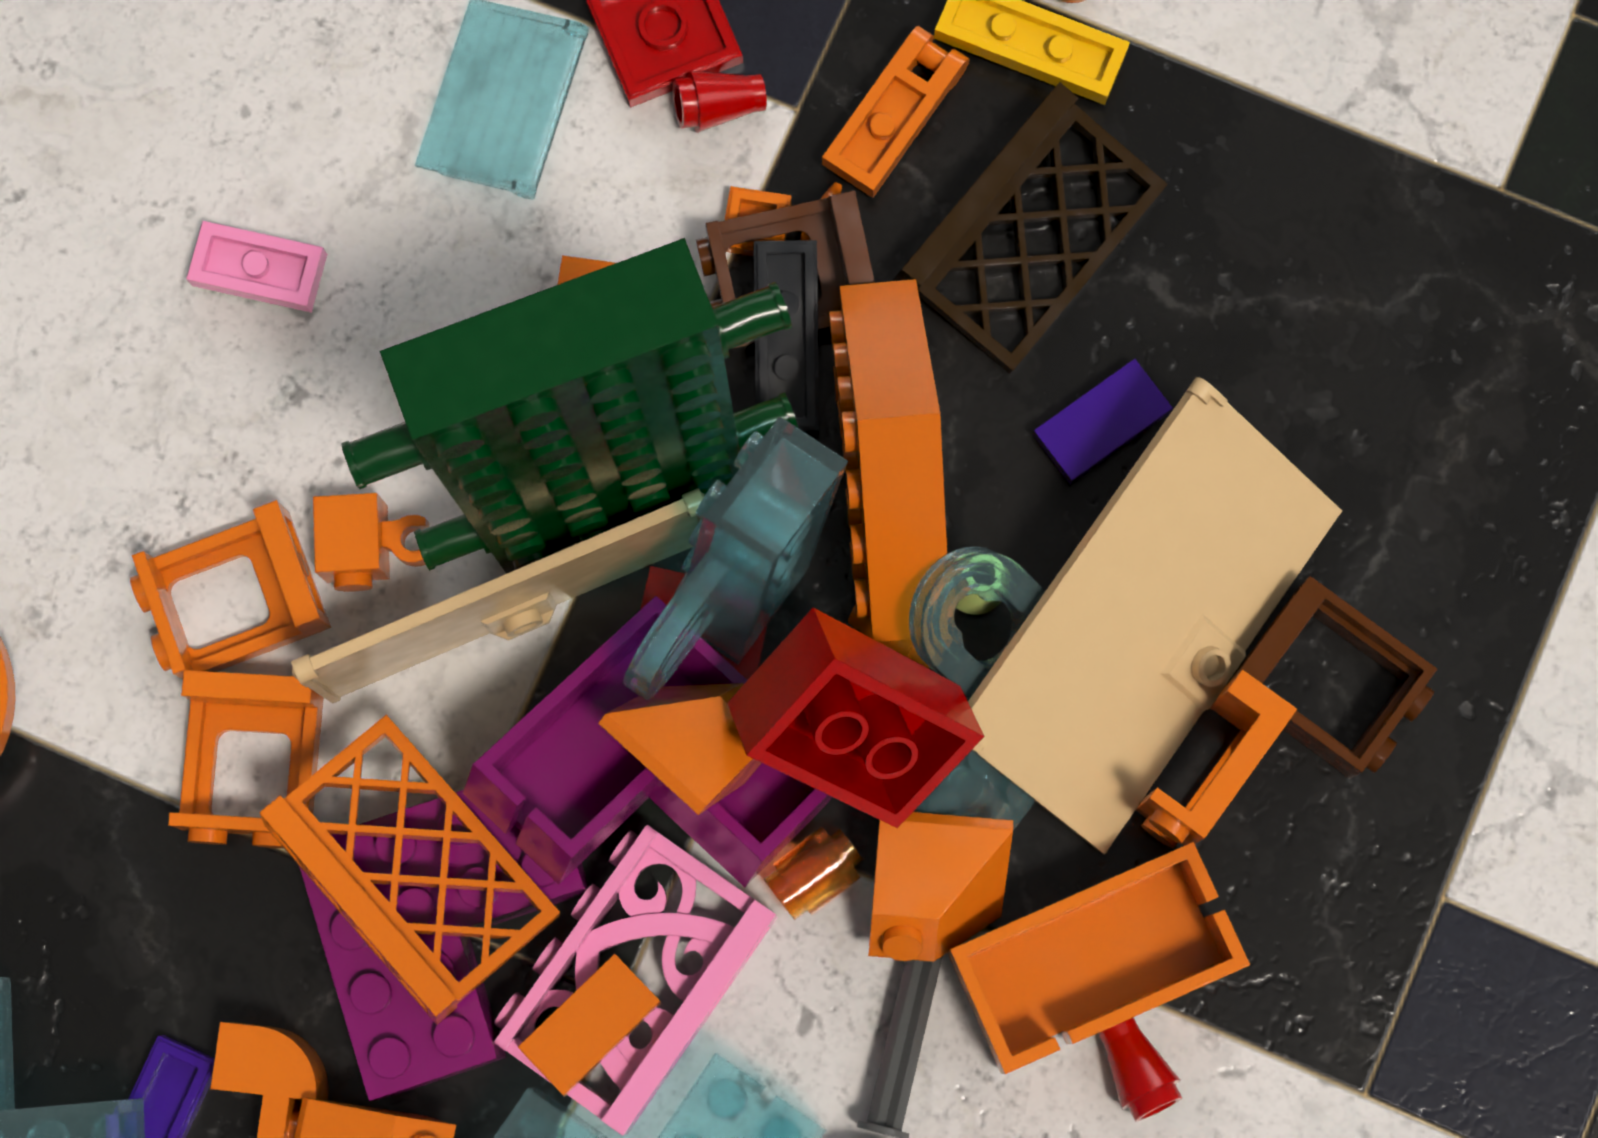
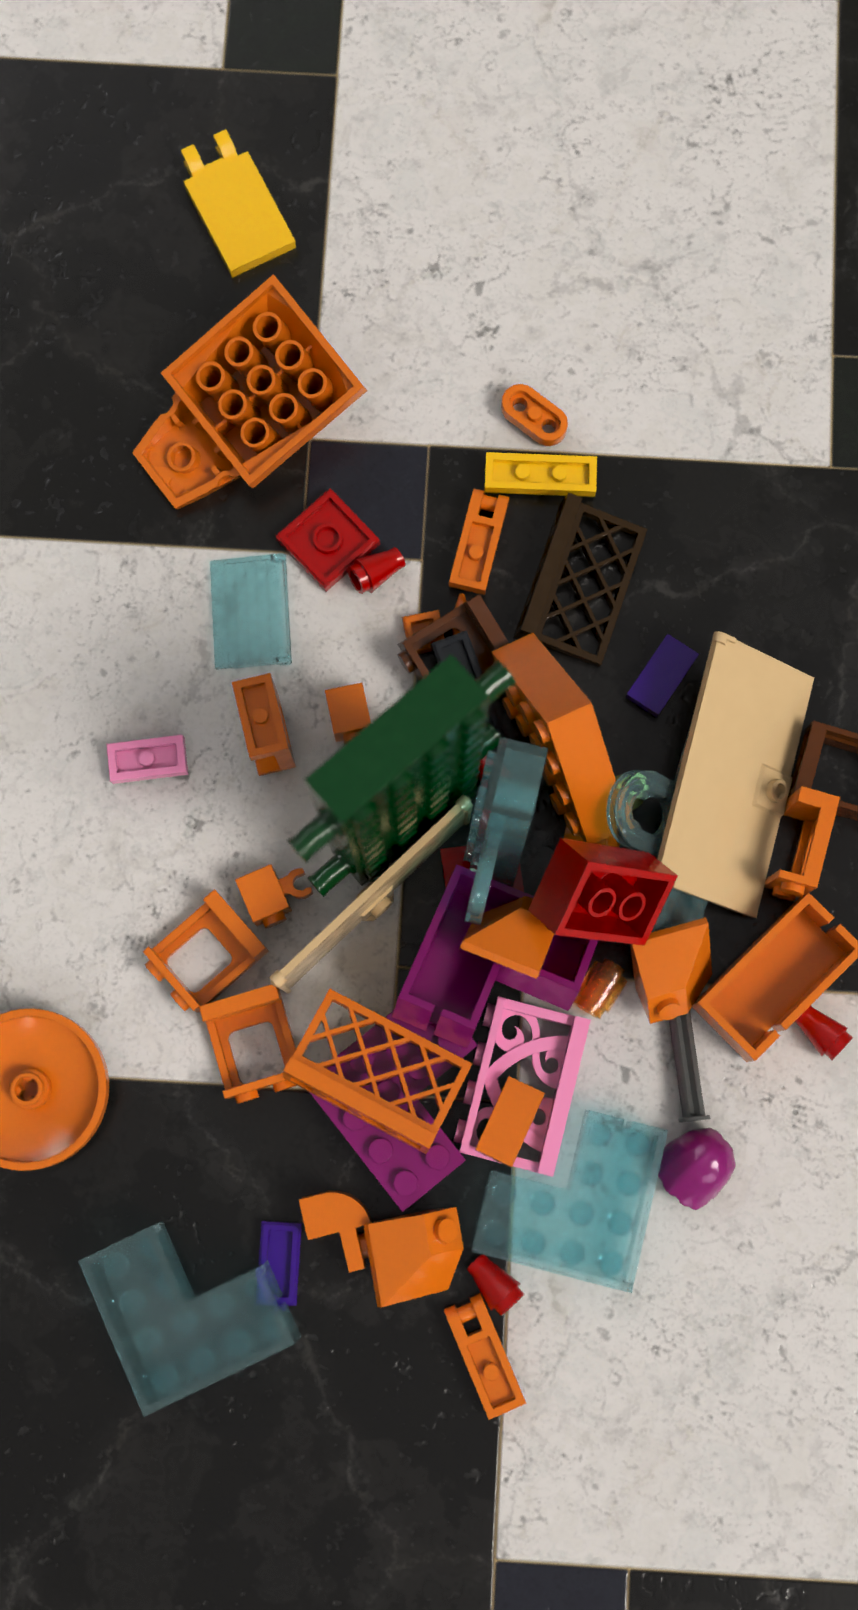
camera: 25 degrees left, 0 degrees up
none -> orange window [232,673,296,776]

